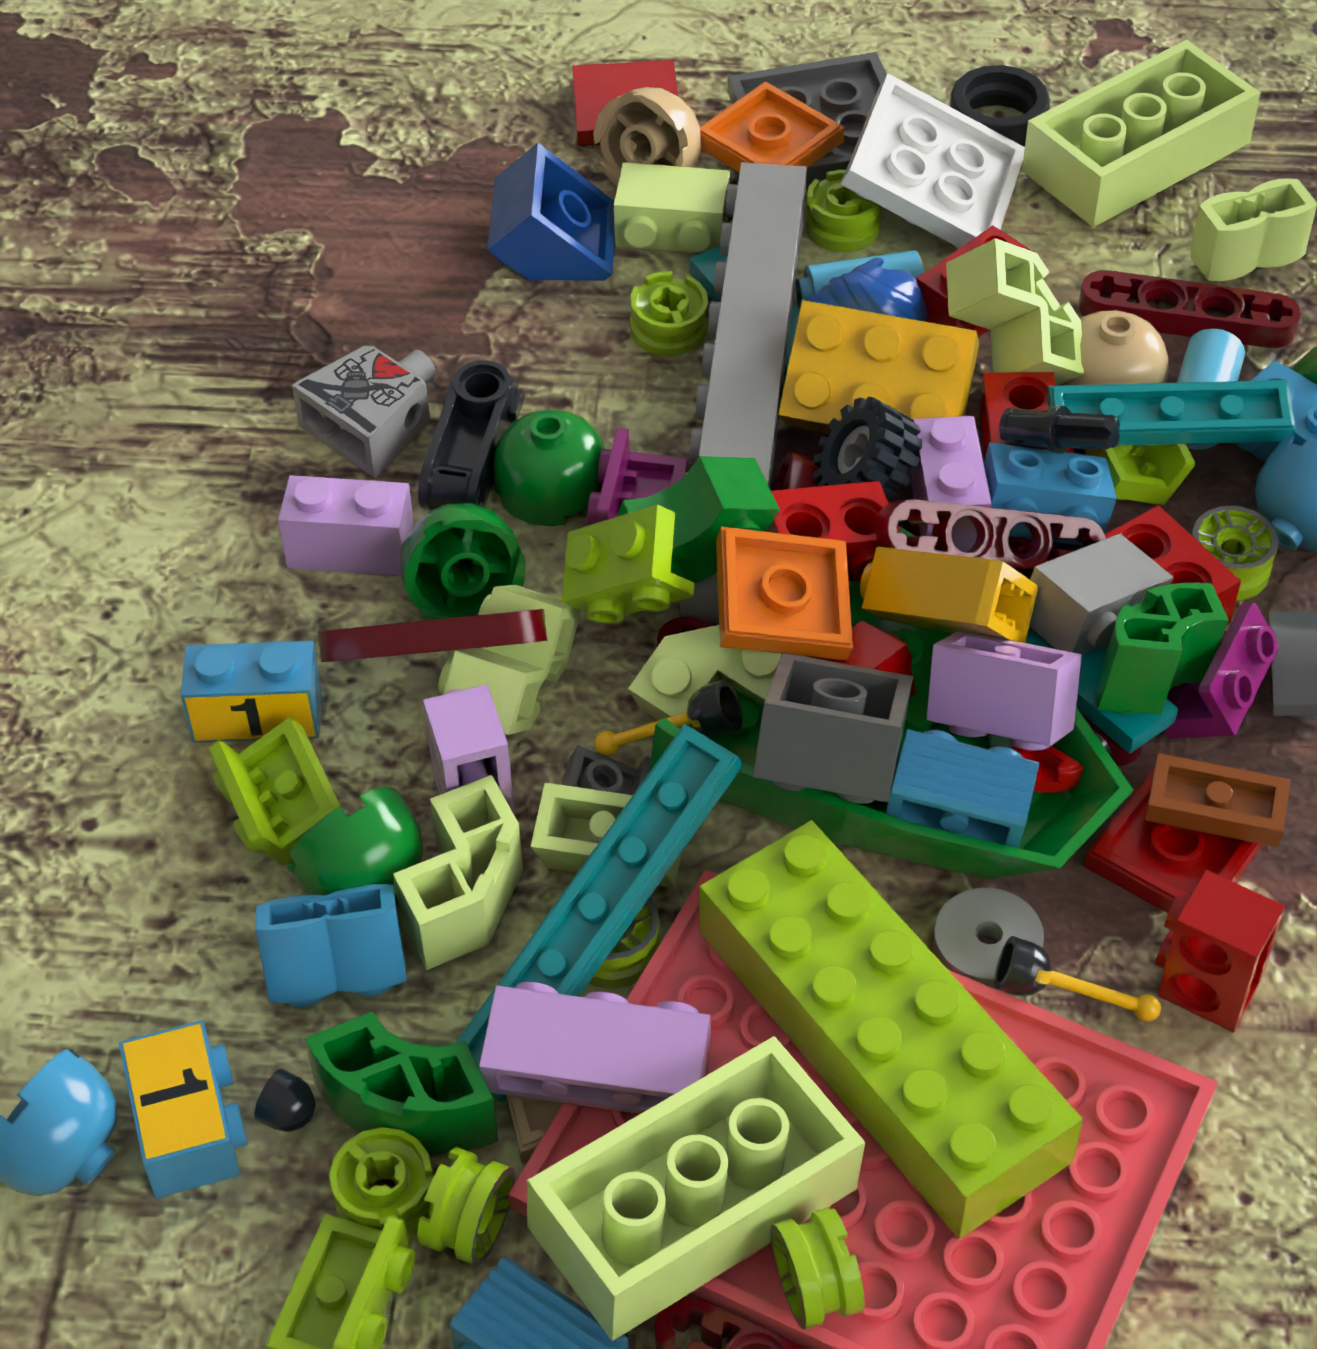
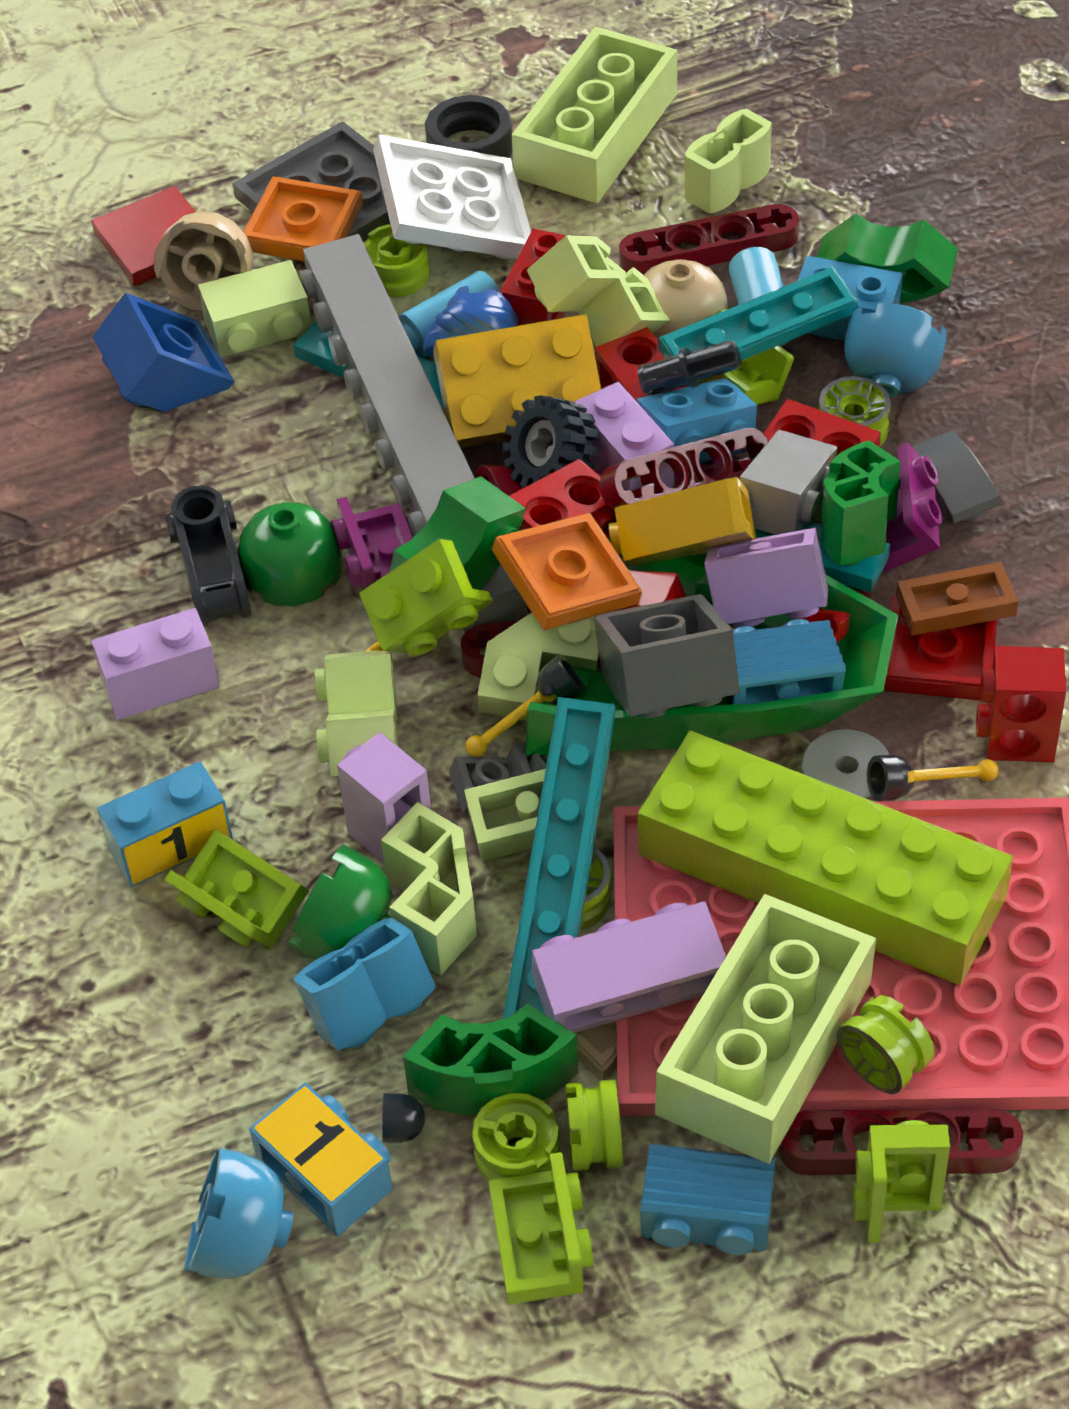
camera: 25 degrees left, 0 degrees up
light grey torso [292,346,436,478] -> none
dark red beam [318,609,547,662] -> none
green cylinder [400,503,526,620] -> none
lime wheel [630,271,708,356] -> none

